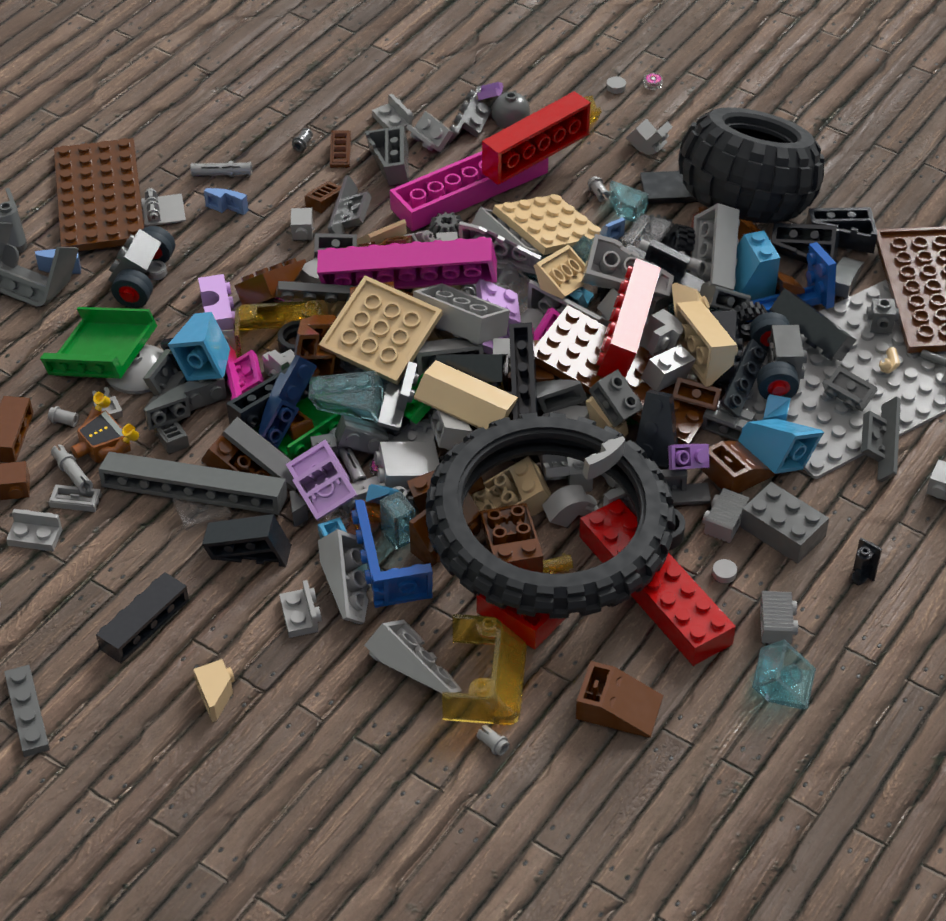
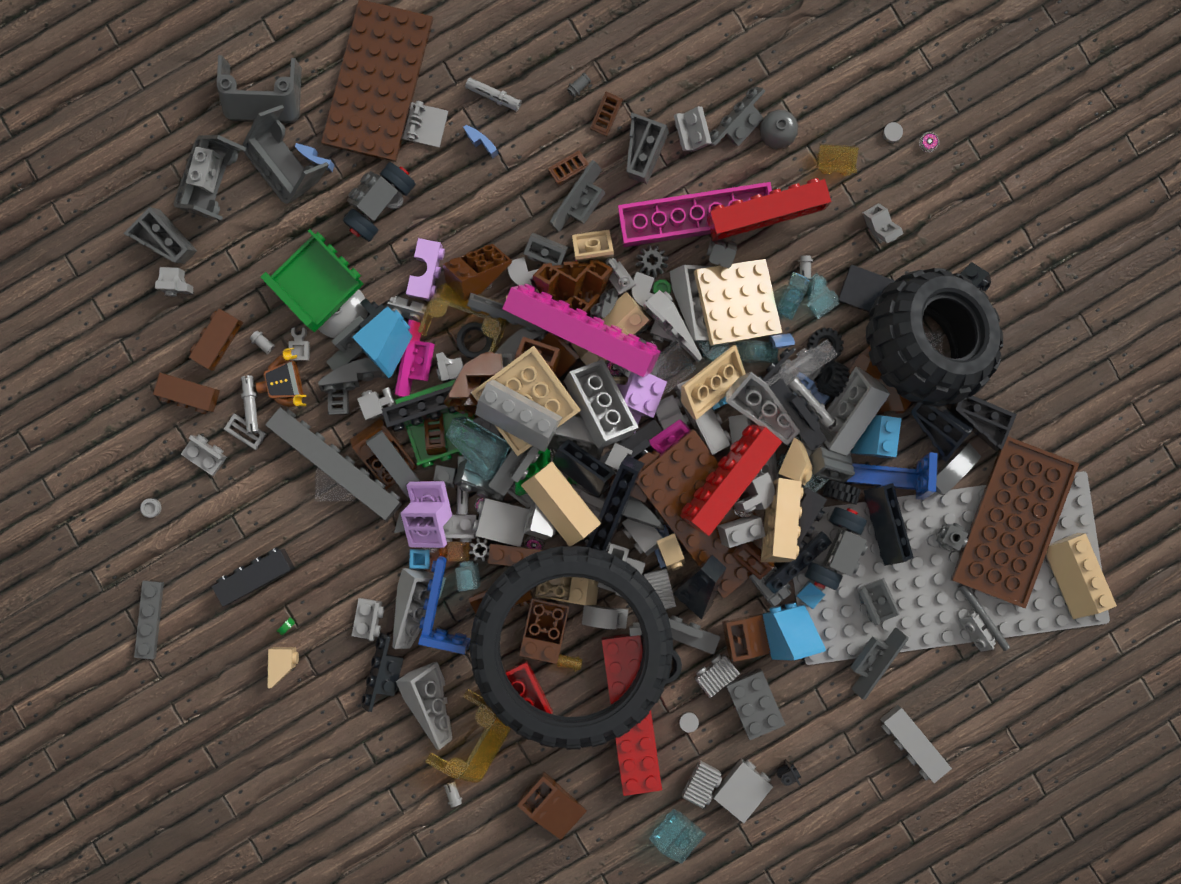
camera: 30 degrees right, 40 degrees up
black wedge [202,514,292,567] -> none
dark blue slope [258,355,317,449] -> none
light grey brick [291,208,313,240] -> none
dark azure slope [366,484,400,508] -> none
light grey bracket [372,94,413,132] -> none
medium lavender slope [477,82,503,100] -> none
light grey slope [583,436,625,481] -> none
dark grey brick [589,370,643,428] -> none
medium lavender slope [668,444,709,470] -> none
reddish brown slope [776,272,805,295] -> none
tan arm [879,347,900,373] -> none
none -> green tile [277,617,295,635]
none -> light grey brick [357,387,395,421]
none -> black bracket [361,633,404,712]
none -> light grey slope [475,379,563,452]
none -> dark grey brick [706,239,737,269]
none -> light grey brick [712,759,773,823]
none -> clear light blue slope [777,272,810,320]

